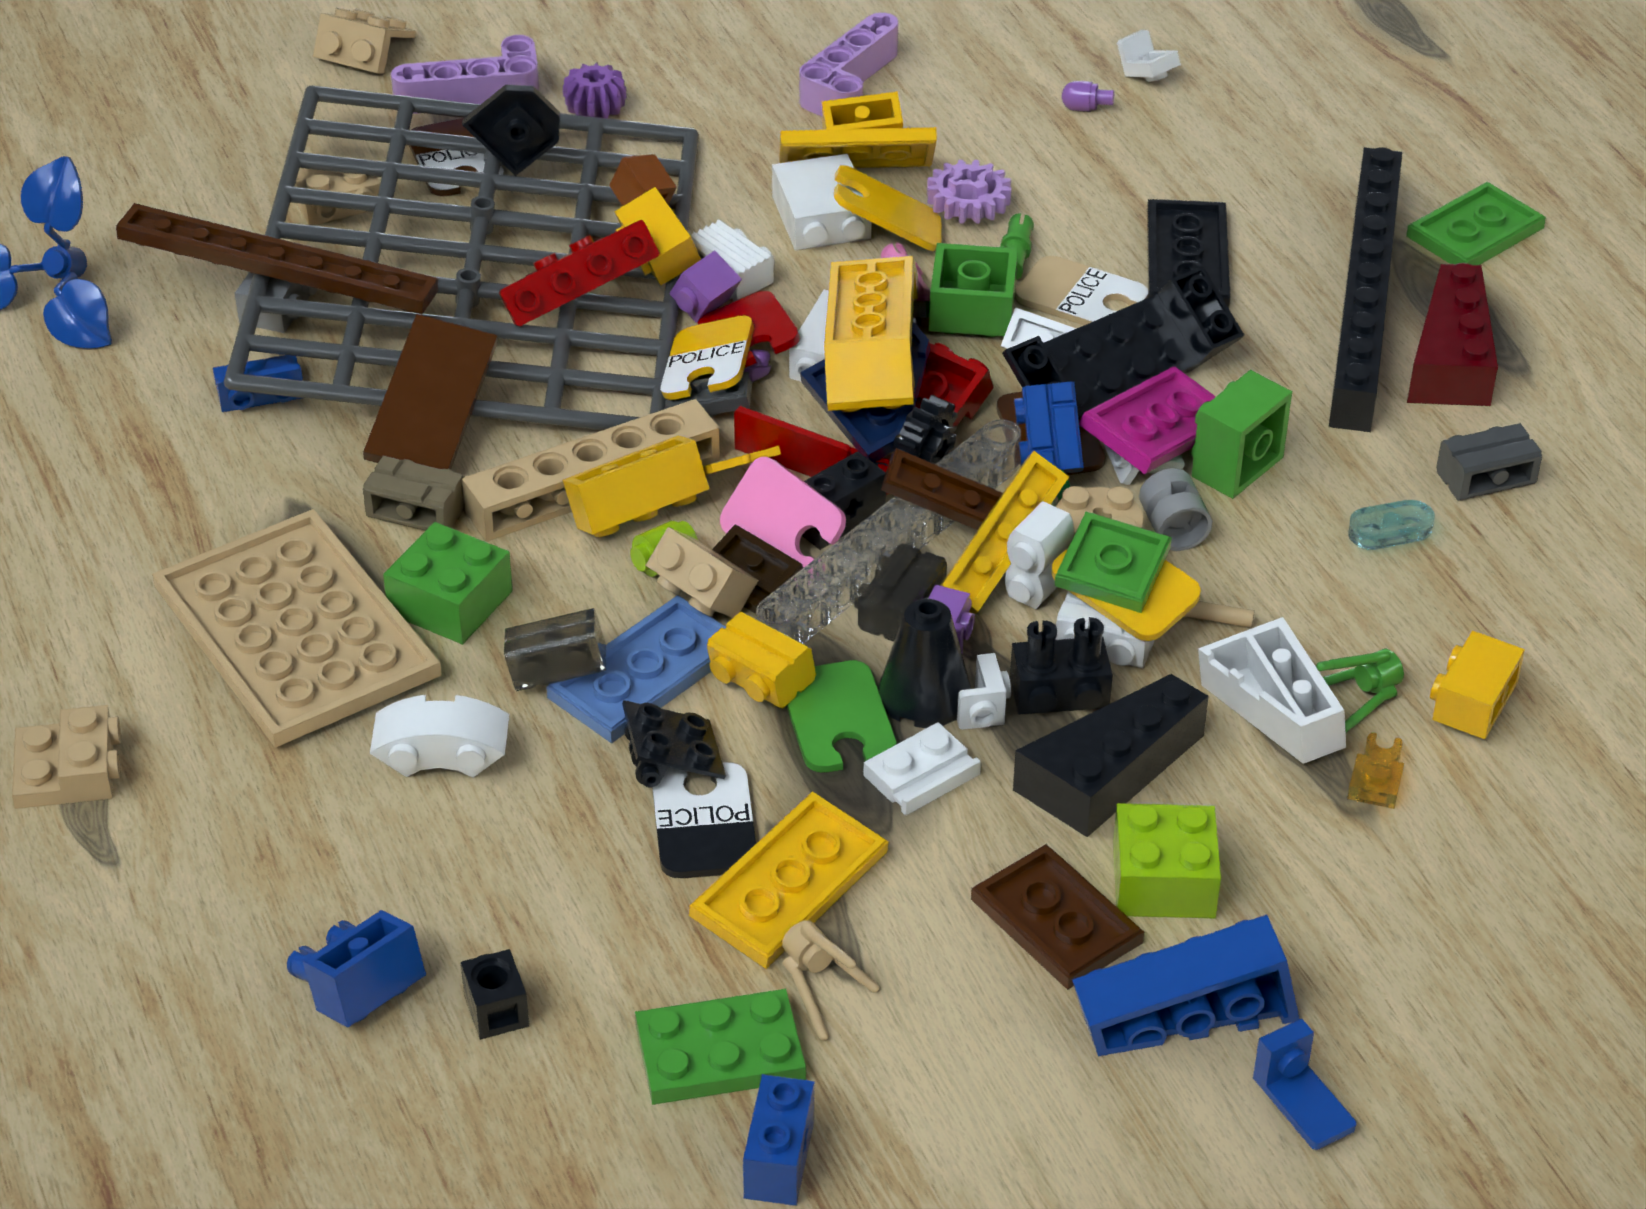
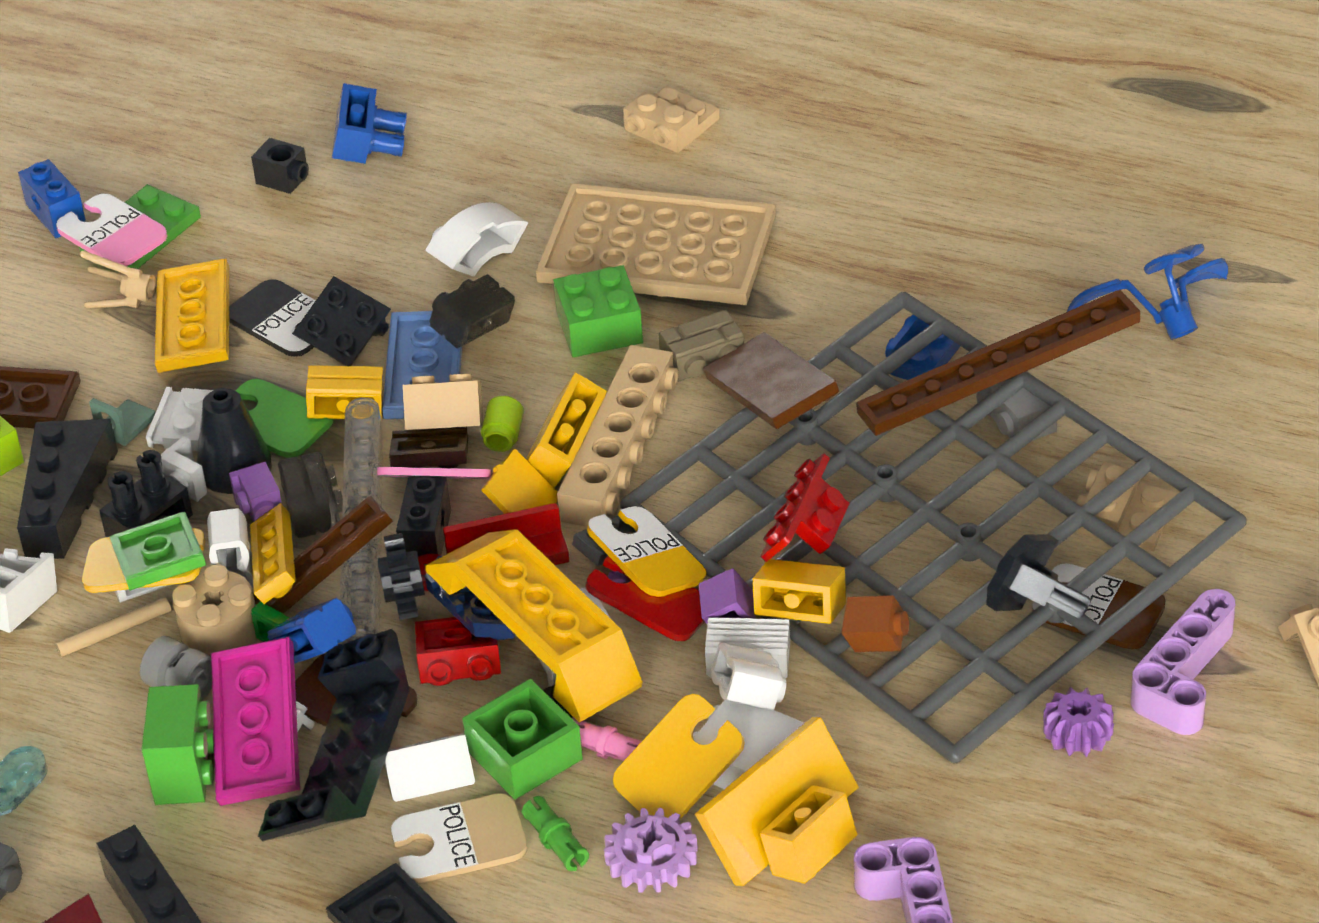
camera: 140 degrees right, 0 degrees up
none -> piece [56,194,167,266]
none -> sand green bracket [89,398,155,446]
none -> white brick [711,643,786,710]

